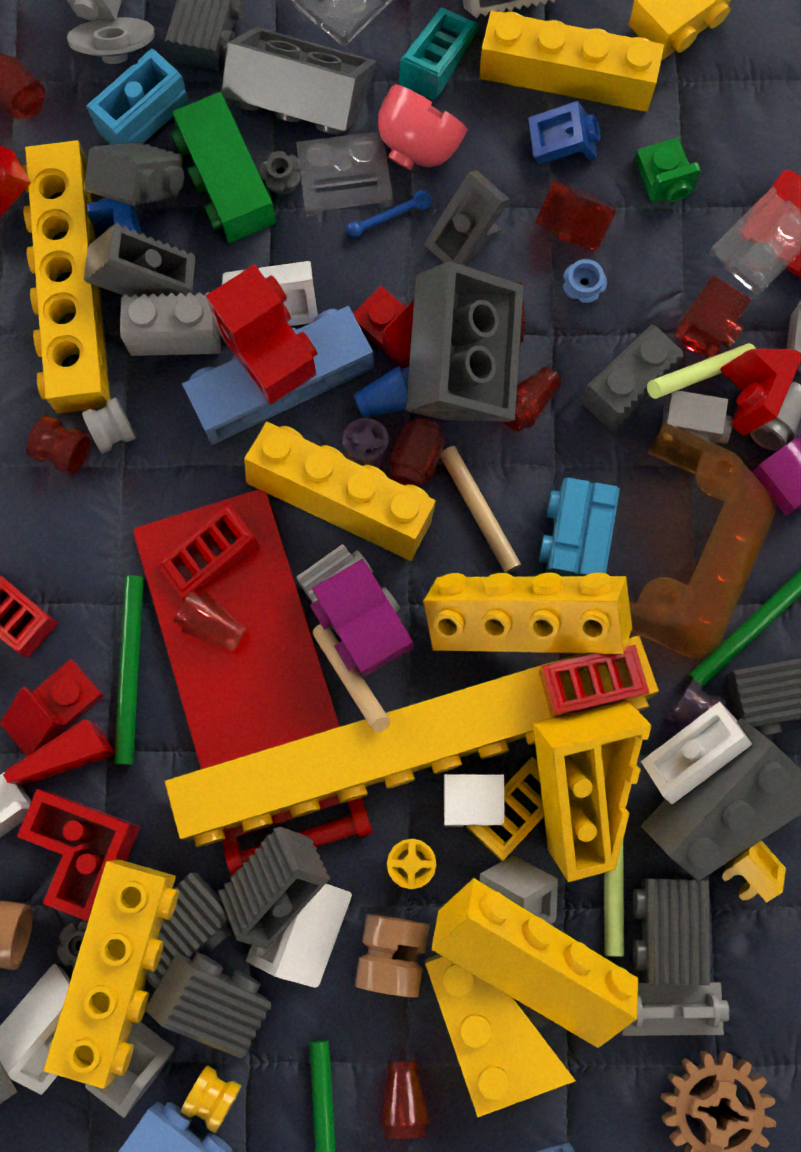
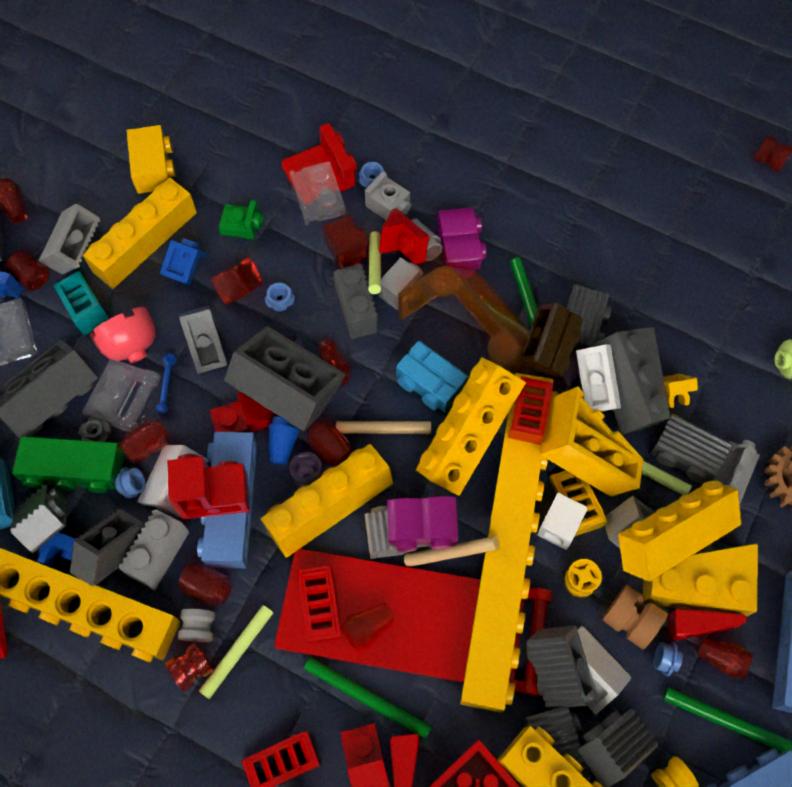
camera: 65 degrees left, 10 degrees down
none -> medium blue plate [115,467,145,498]
none -> clear red brick [119,419,169,464]
none -> clear red brick [178,563,232,608]
none -> yellowish green bar [199,605,273,699]
none -> dark brown brick [518,302,583,378]
none -> medium blue plate [653,642,683,676]
none -> red slope [667,609,746,641]

